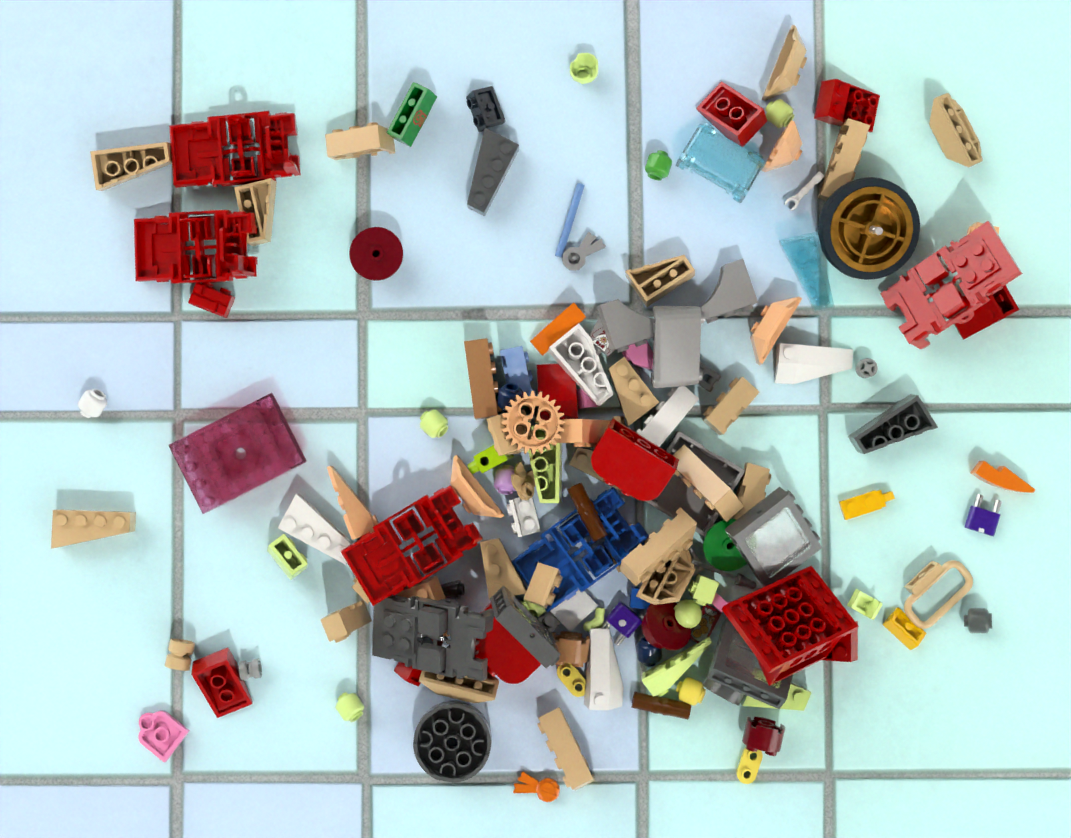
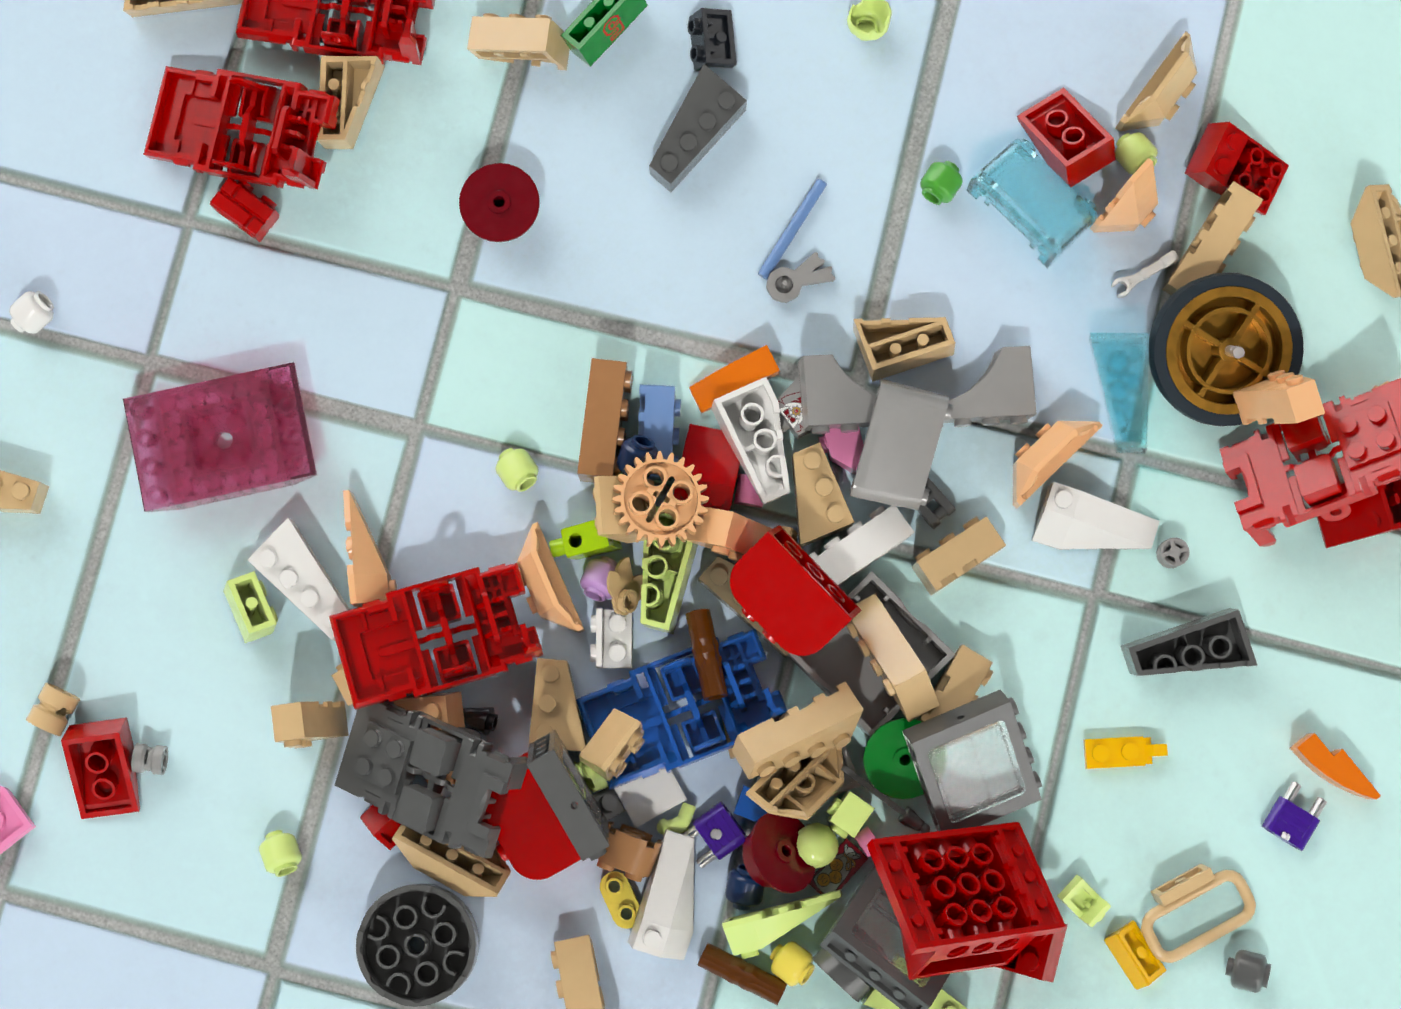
camera: 15 degrees right, 5 degrees down
none -> light nougat wedge [1233,370,1325,425]

